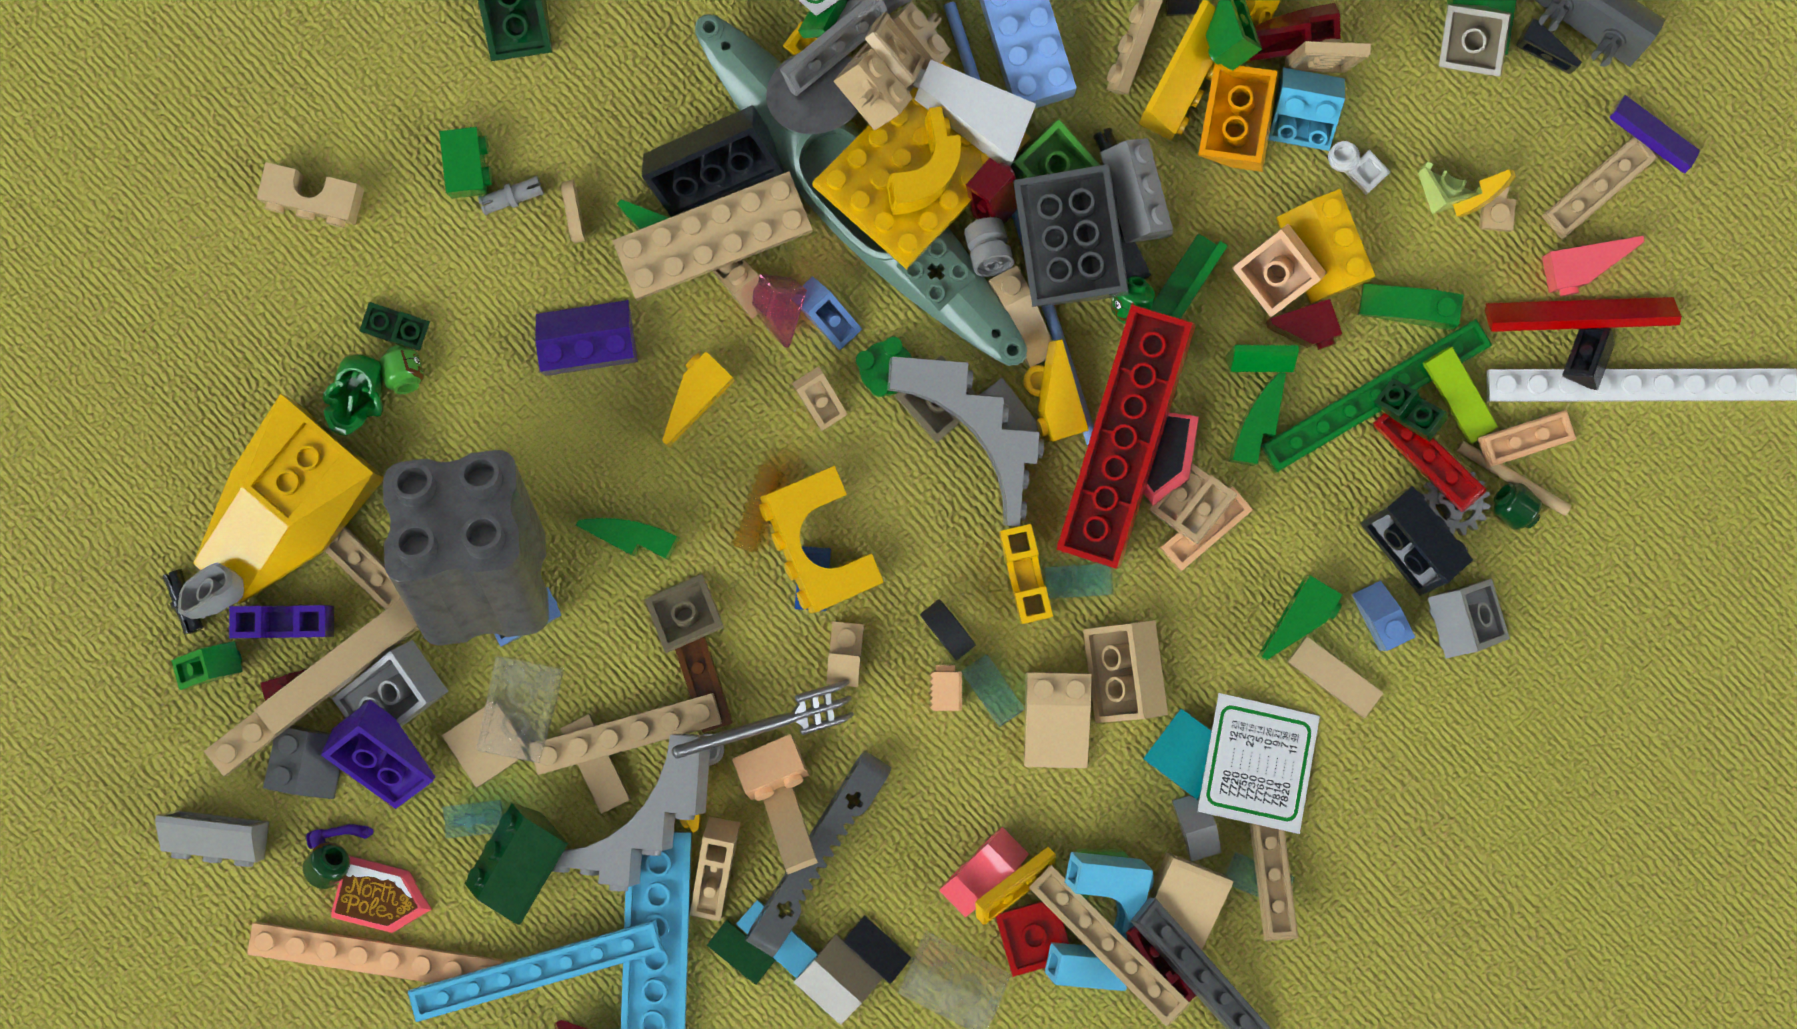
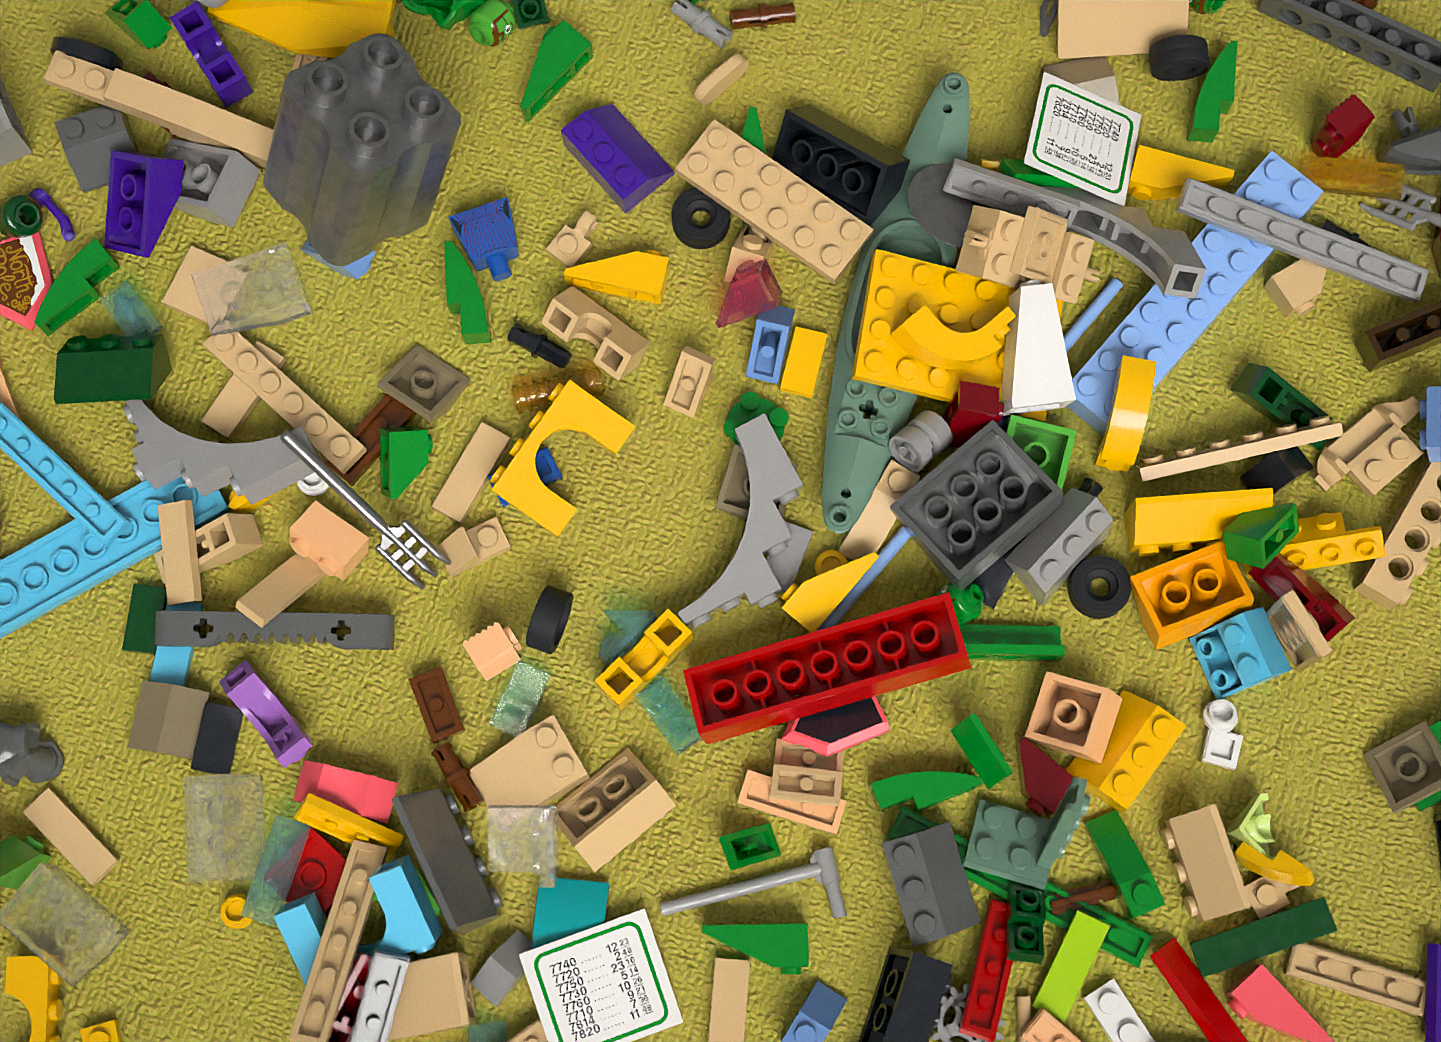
camera: 60 degrees right, 10 degrees down
none -> green slope [34,238,119,336]
none -> black wheel [49,35,124,71]
none -> tan tile [158,500,202,606]
none -> medium lavender arch [219,660,312,768]
none -> yellow plate [220,894,256,929]
none -> clear light blue tile [240,815,311,927]
none -> green slope [379,426,433,499]
none -> dark grey slope [391,788,504,935]
none -> reddish brown plate [409,667,466,744]
none -> tan tile [431,422,511,525]
none -> reddish brown pin [431,742,484,812]
none -> blue torso [449,197,519,281]
none -> clear bracket [487,805,559,887]
none -> black axle [507,322,572,368]
none -> green slope [520,20,593,123]
none -> tan arch [541,286,650,381]
none -> tan plate [546,210,599,268]
none -> clear light blue slope [598,610,657,667]
none -> light grey bar [660,847,847,919]
none -> black tyre [671,187,730,249]
none -> green slope [719,823,781,871]
none -> reddish brown pin [729,2,796,30]
none -> yellow tile [780,326,828,398]
none -> dark grey slope [882,821,980,946]
none -> sand green bracket [963,777,1090,890]
none -> reddish brown axle [1049,879,1117,916]
none -> black tyre [1068,555,1132,619]
none -> yellow arch [1095,355,1156,472]
none -> tan slope [1161,804,1251,923]
none -> dark green tile [1189,896,1338,978]

